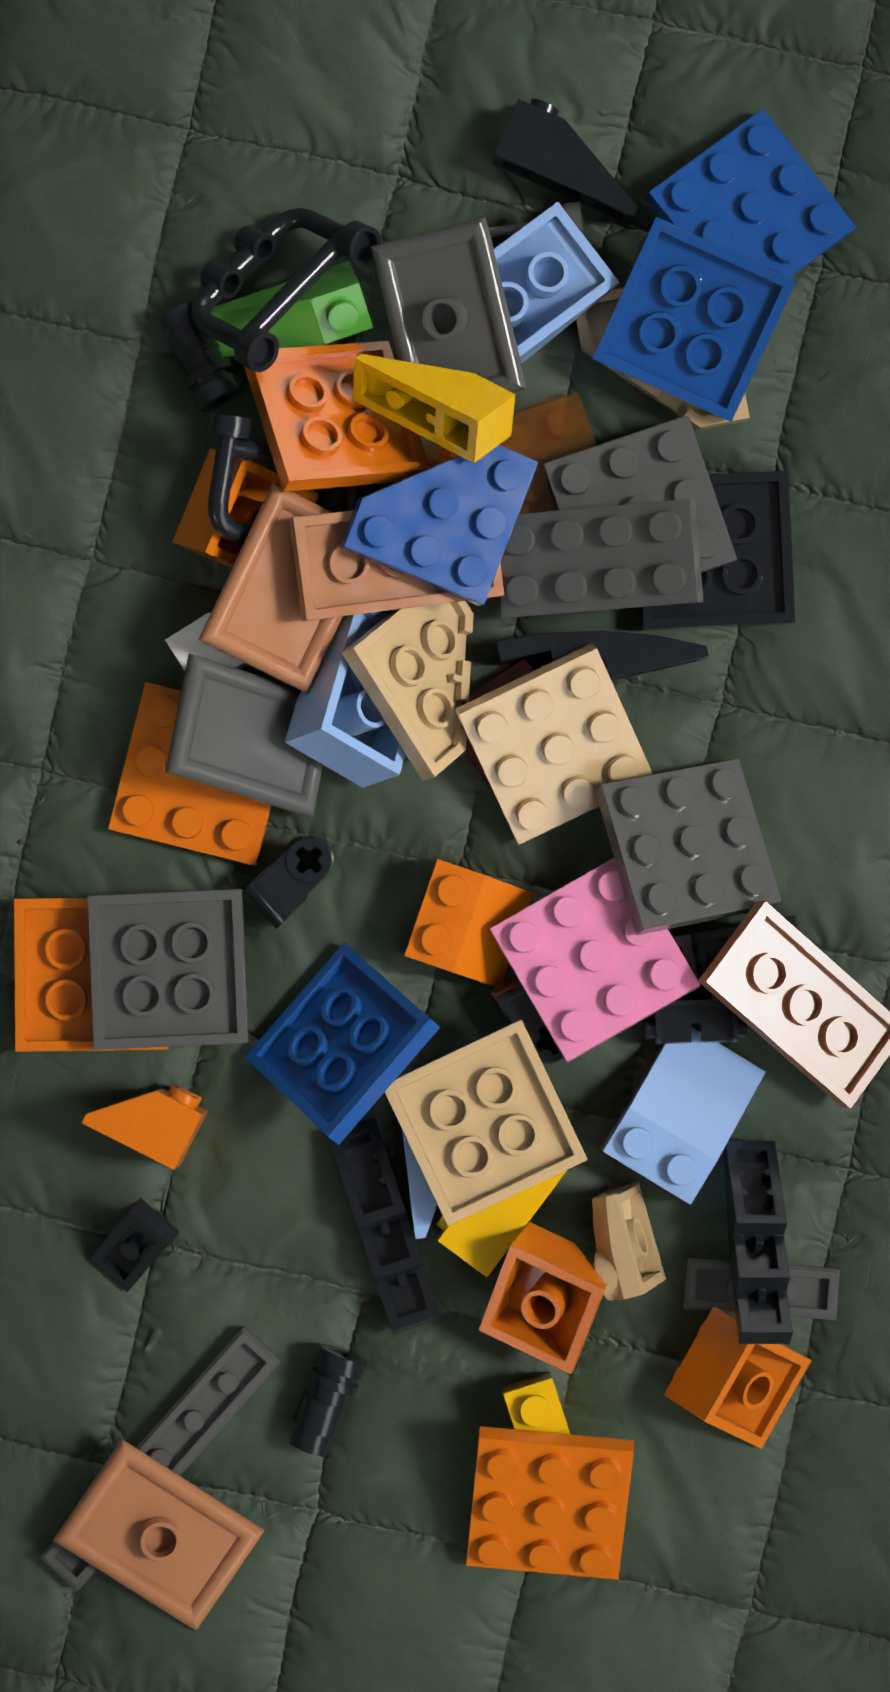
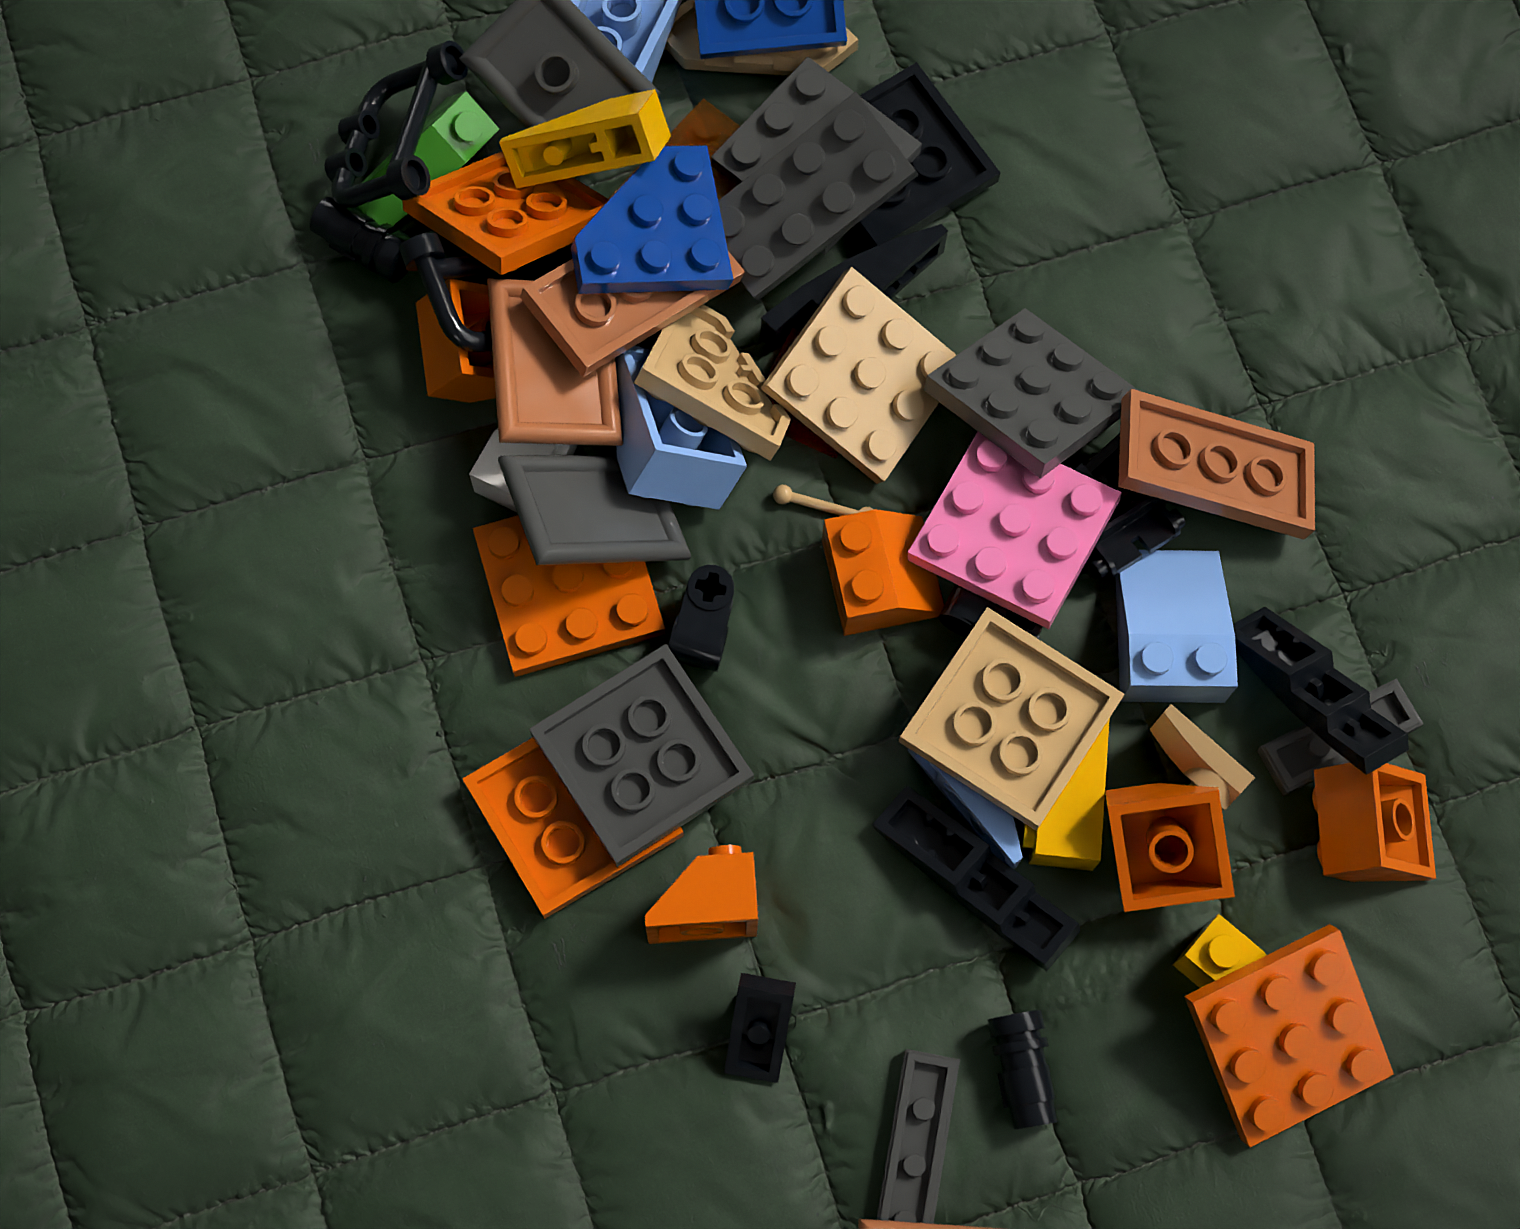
camera: 30 degrees left, 15 degrees down
blue plate [245,942,440,1145] -> none
none -> tan hinge [773,485,874,516]

